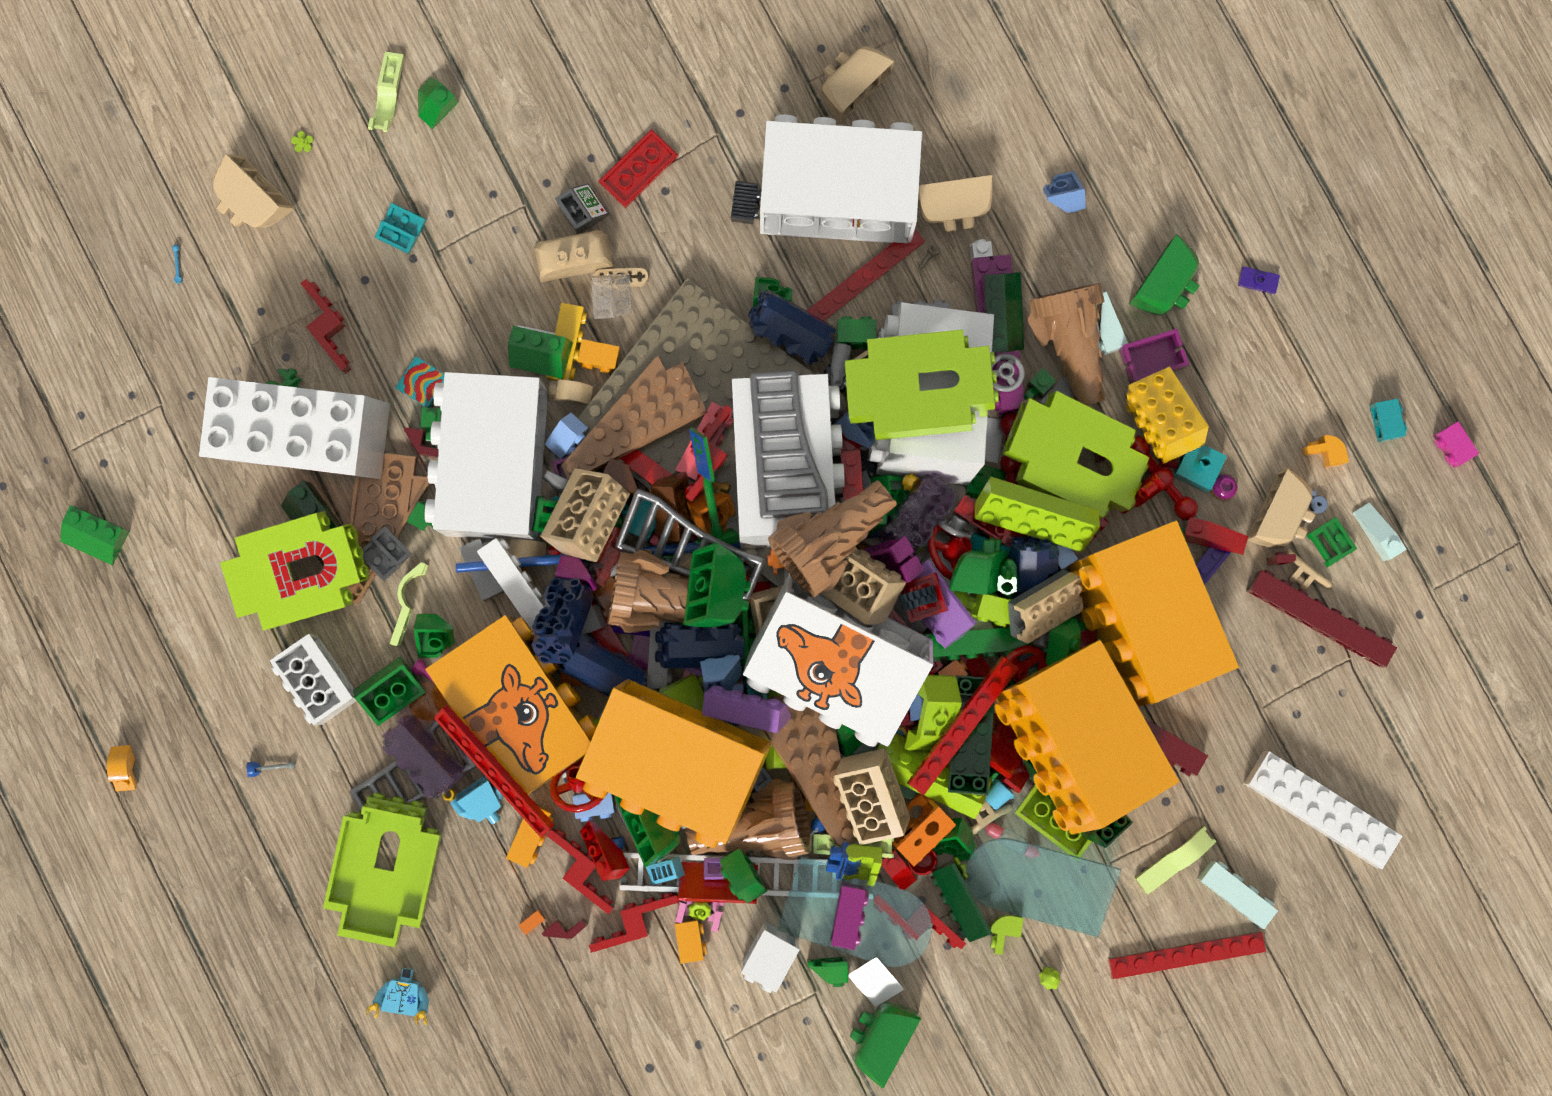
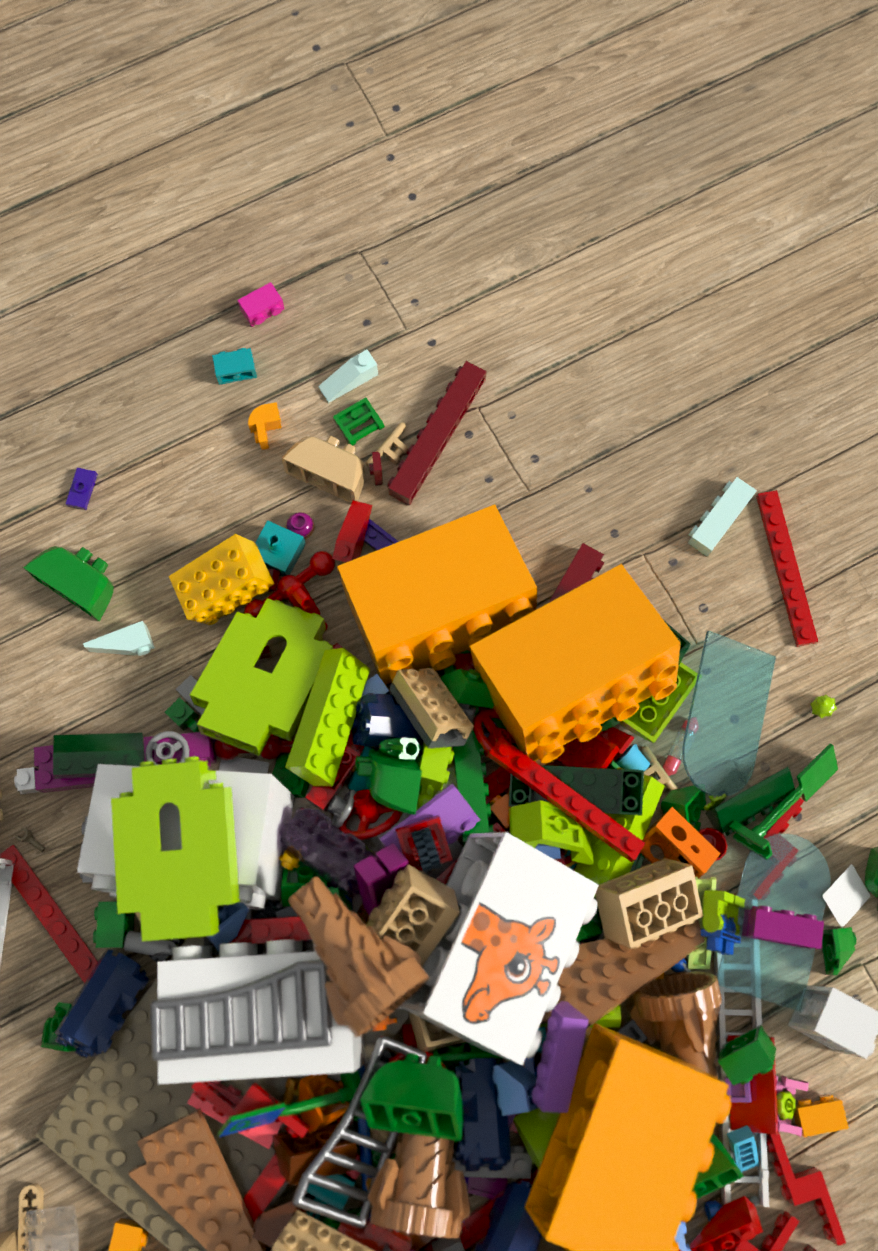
camera: 90 degrees left, 10 degrees down
red slope [881,849,917,892] -> none
lime brick [989,914,1024,955] -> none
medium nougat cone [1027,283,1105,405] -> none
magenta piece [1119,329,1189,384] -> none
yellowish green piece [1135,826,1216,894] -> none
white brick [1243,751,1402,869] -> none
sand blue piece [1309,490,1328,514] -> none
none -> green piece [729,743,838,860]

